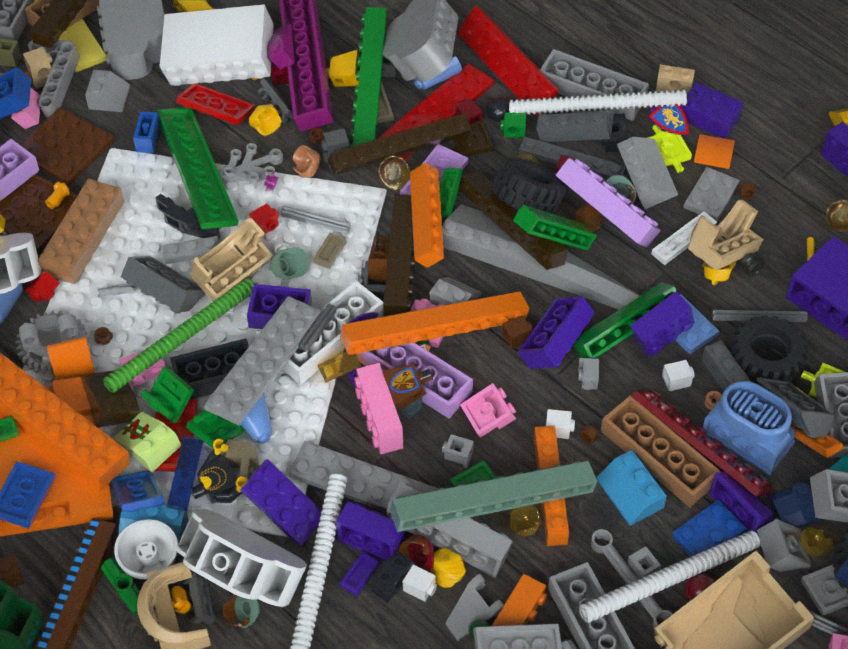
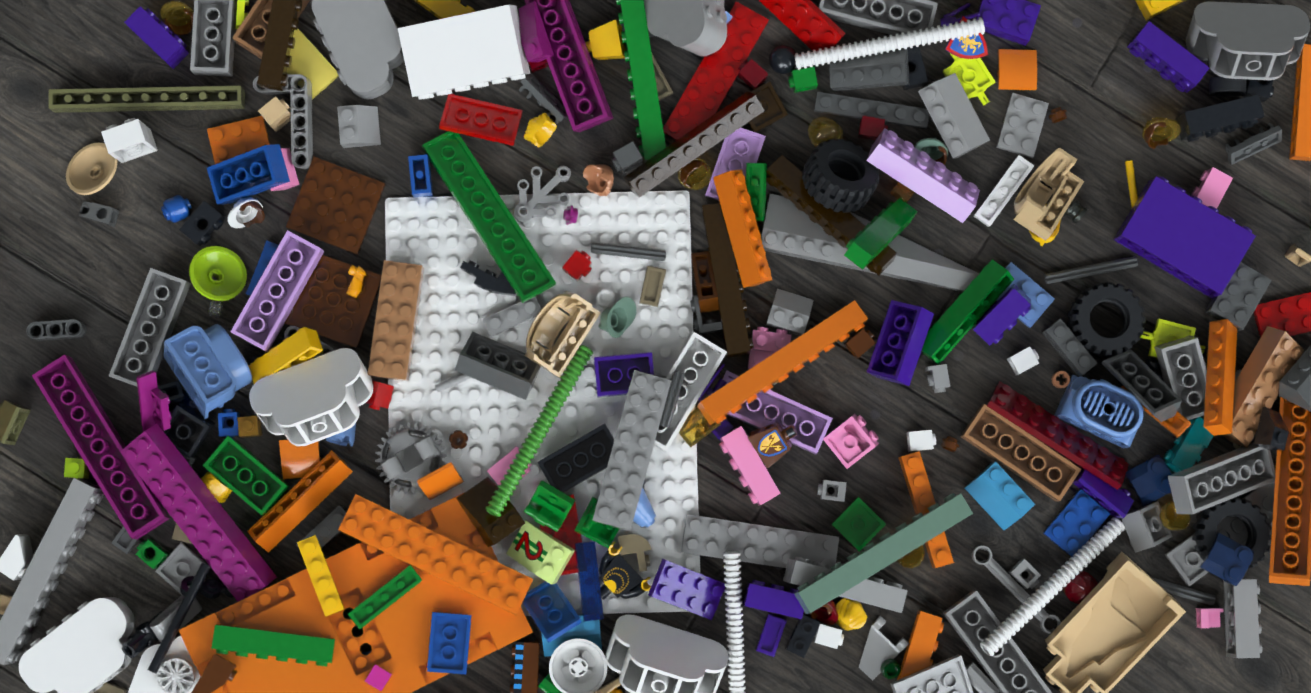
camera: 20 degrees left, 30 degrees up
reddish brown plate [308,128,324,144] -> none

